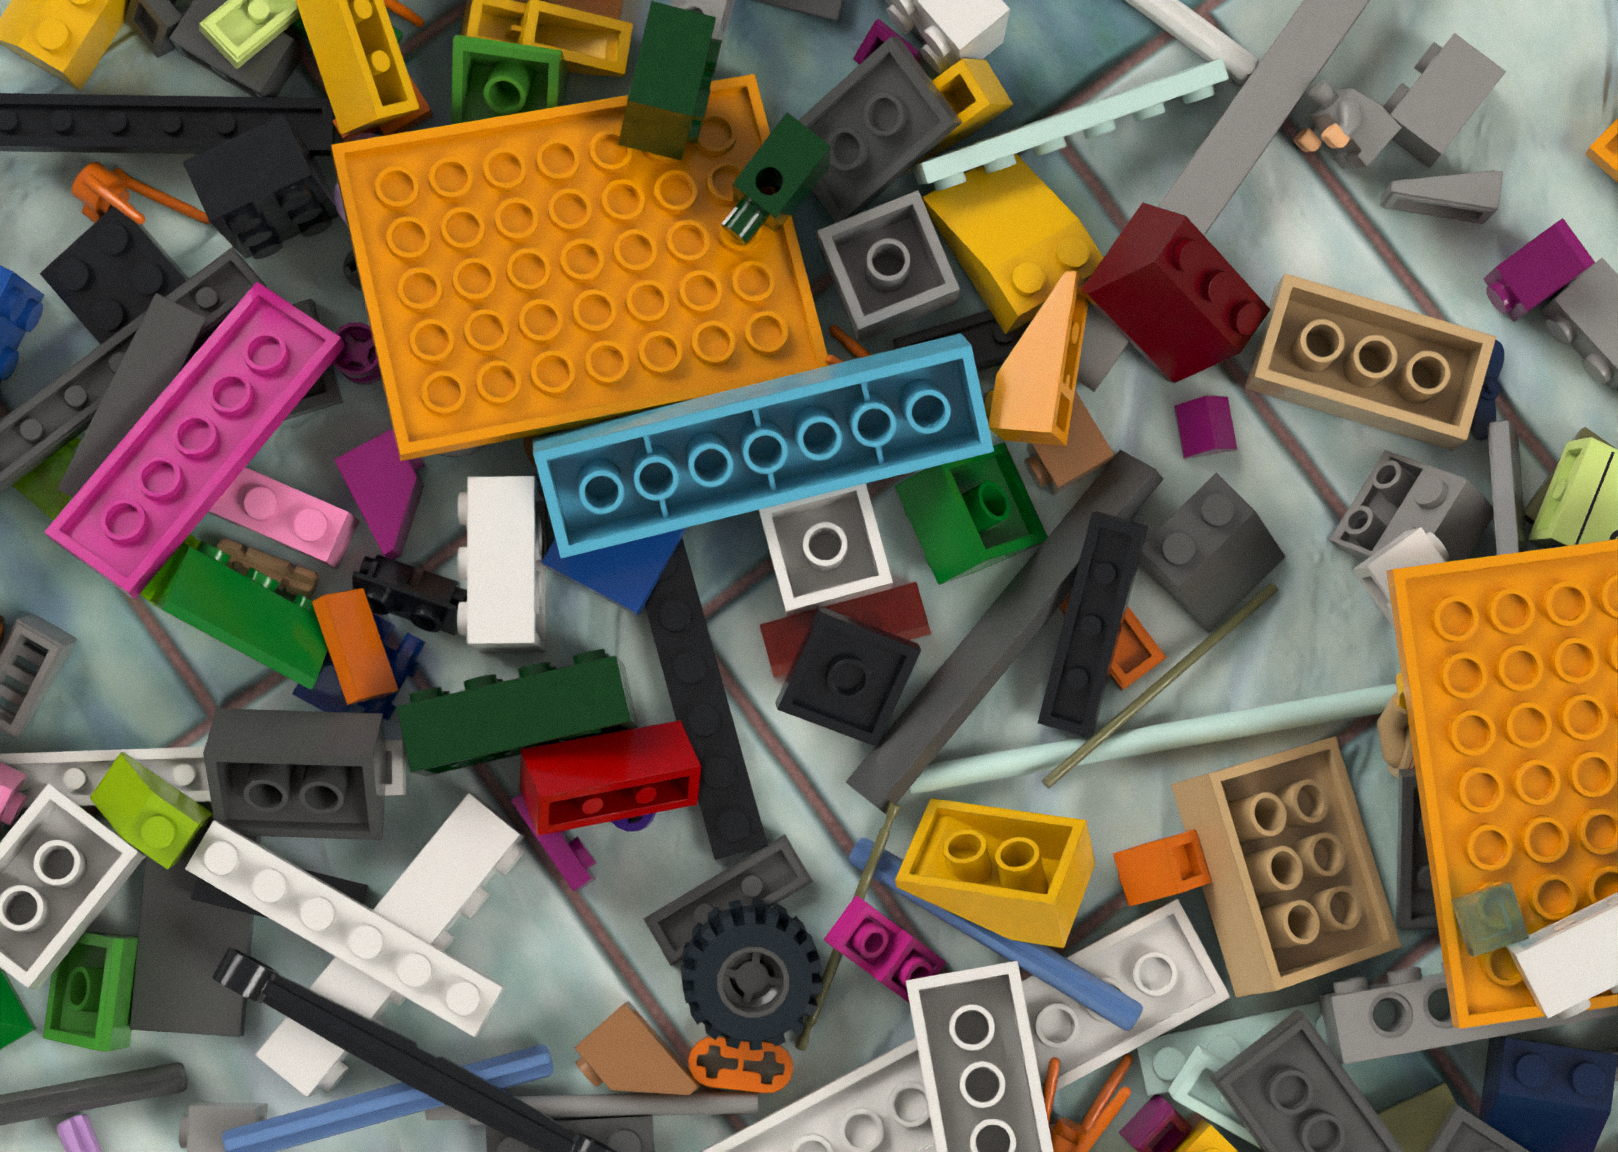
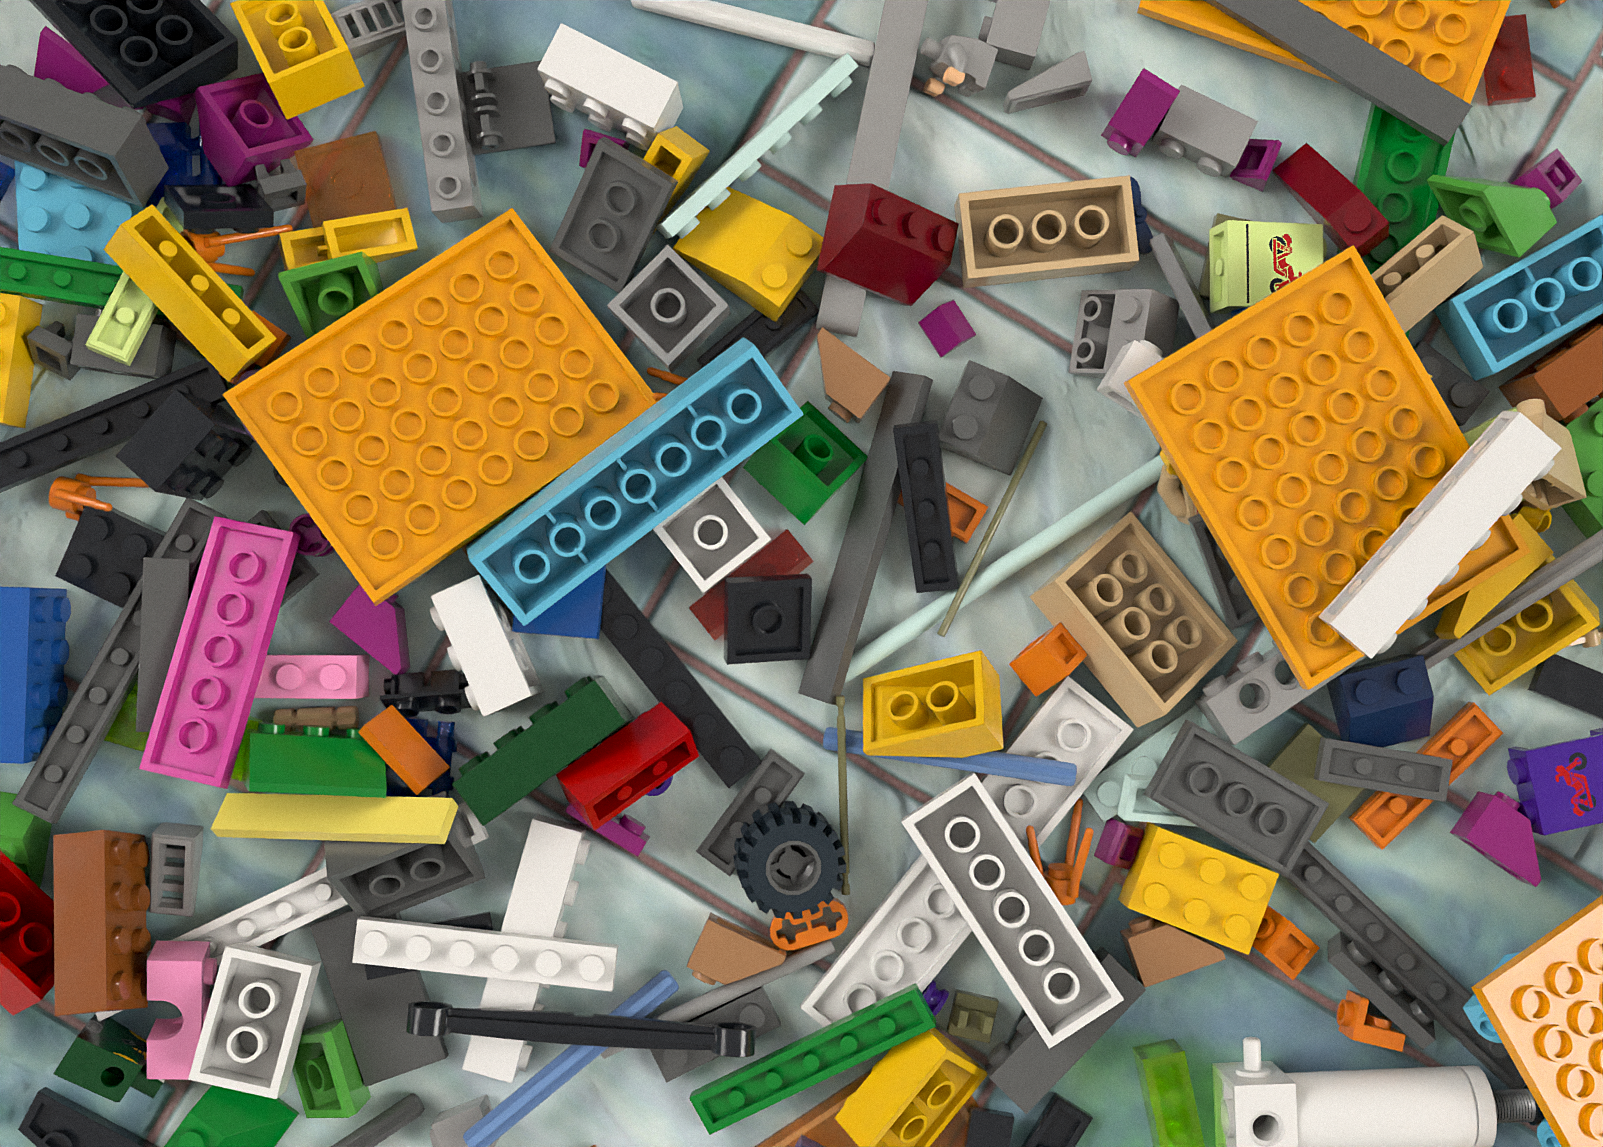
camera: 30 degrees left, 5 degrees up
lime slope [90,752,213,870] -> none
dark green brick [618,1,722,160] -> none
dark green torso [721,112,831,245] -> none
dark pink slope [823,895,946,1003] -> none
light orange slope [985,271,1089,446] -> none
clear light blue tile [1451,882,1529,956] -> none
none -> light yellow tile [211,793,459,844]

